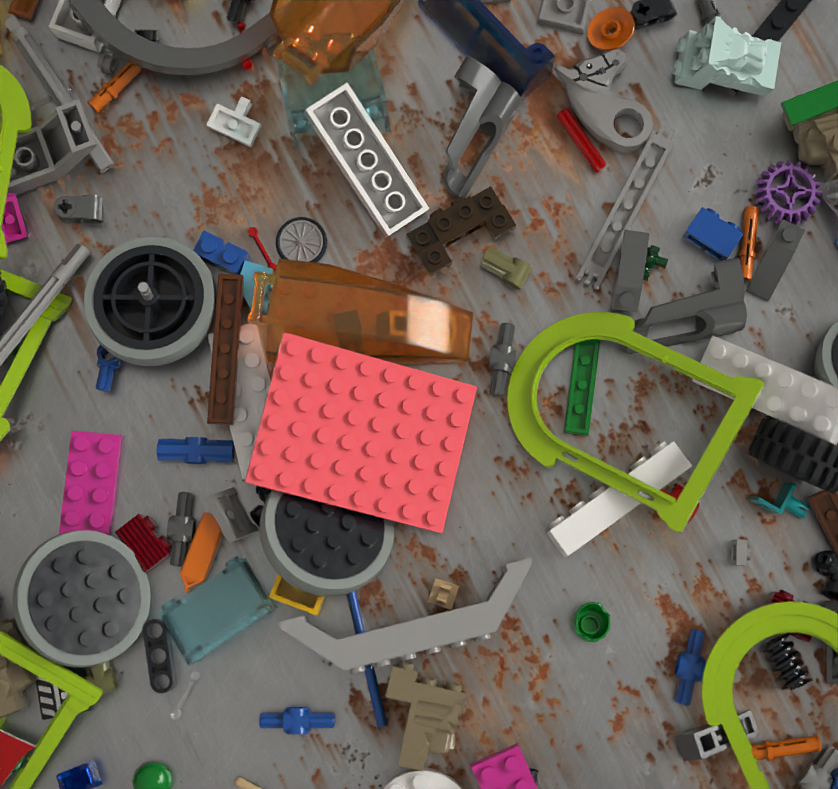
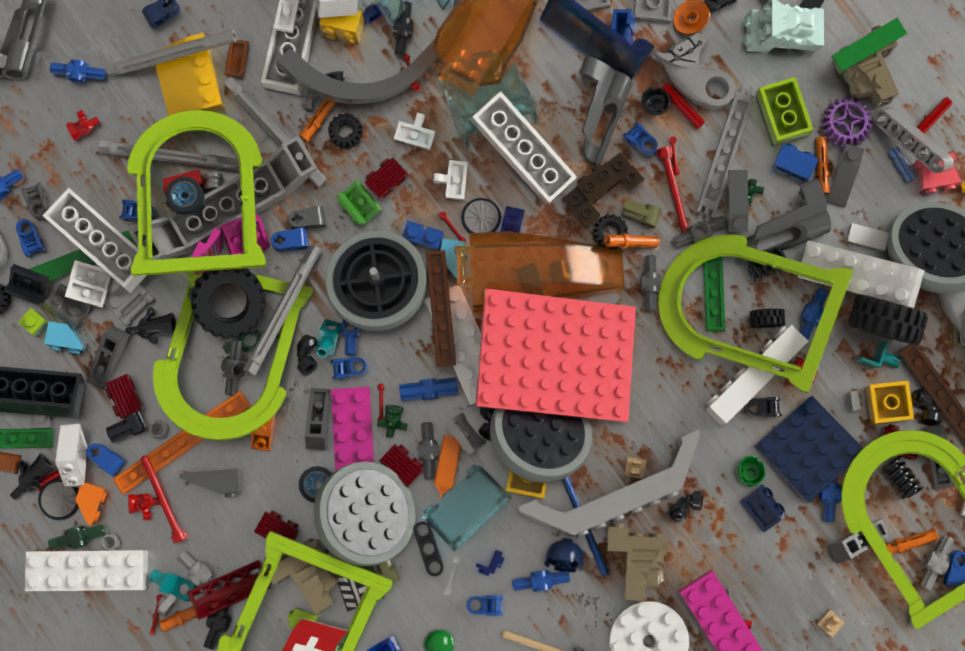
camera: 10 degrees left, 0 degrees up
none -> blue piece [271,228,309,252]
none -> black arm [296,334,317,375]
none -> wheel [299,466,333,503]
none -> dark grey slope [305,388,330,450]
none -> teal bracket [316,319,342,358]
none -> black tyre [328,113,363,149]
none -> blue piece [330,357,369,380]
none -> bright green bracket [336,180,382,225]
none -> dark red brick [364,157,409,201]
none -> red hinge [377,383,385,421]
none -> dark green piece [377,404,408,438]
none -> white plate [433,160,468,201]
none -> blue piece [466,595,504,616]
none -> clear blue bracket [476,550,505,576]
none -> clear blue bracket [500,206,525,238]
none -> dark blue cylinder [544,538,584,573]
none -> black tyre [593,214,628,250]
none -> orange pin [604,233,659,249]
none -> blue piece [609,9,636,54]
none -> blue piece [622,122,658,158]
none -> black hair [641,87,671,116]
none -> red piece [657,146,688,233]
none -> red hinge [669,137,680,175]
none -> black arm [669,490,704,522]
none -> dark grey axle [673,216,727,247]
none -> dark blue bracket [741,484,786,532]
none -> black piece [743,397,782,418]
none -> black piece [745,247,787,283]
none -> black tyre [750,308,785,328]
none -> dark blue plate [755,396,863,504]
none -> lime brick [756,77,814,146]
none -> blue axle [799,288,828,340]
none -> white tile [847,223,889,252]
none -> yellow brick [865,380,914,425]

